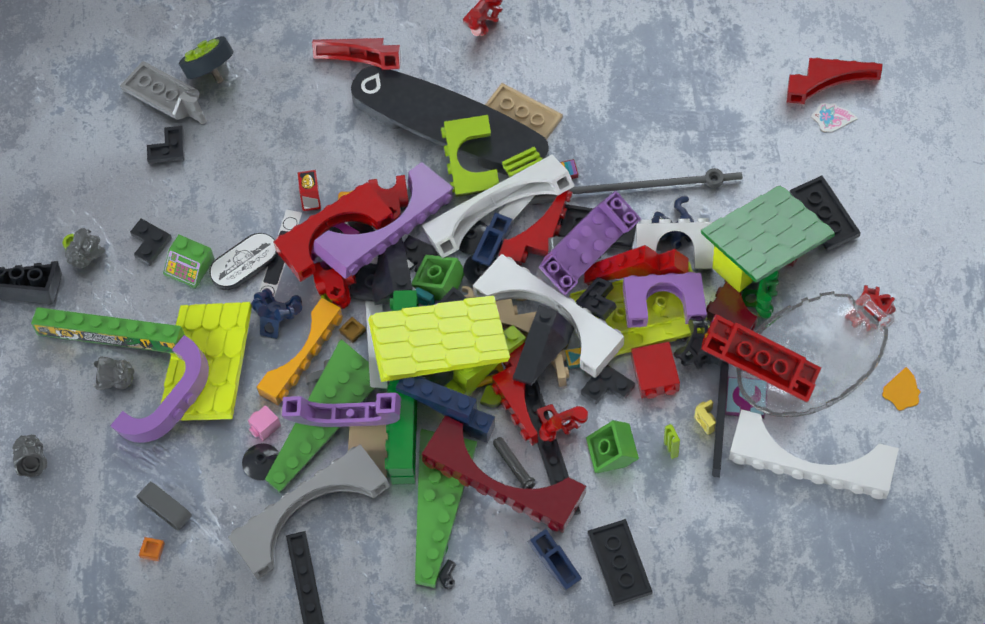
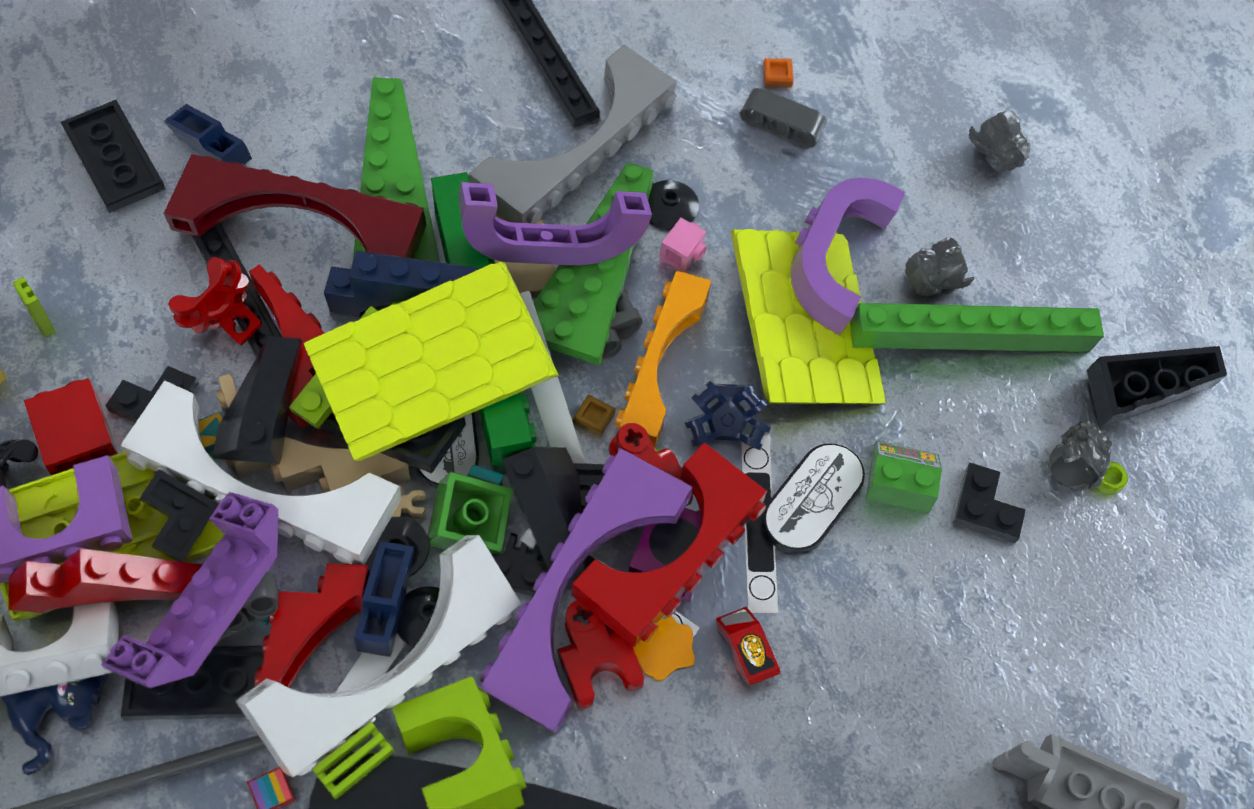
camera: 155 degrees right, 0 degrees up
black plate [147,126,185,164] -> none
black arm [439,559,456,589] -> none
dark grey axle [493,437,535,489] -> none
bright green slope [586,420,639,473] -> none

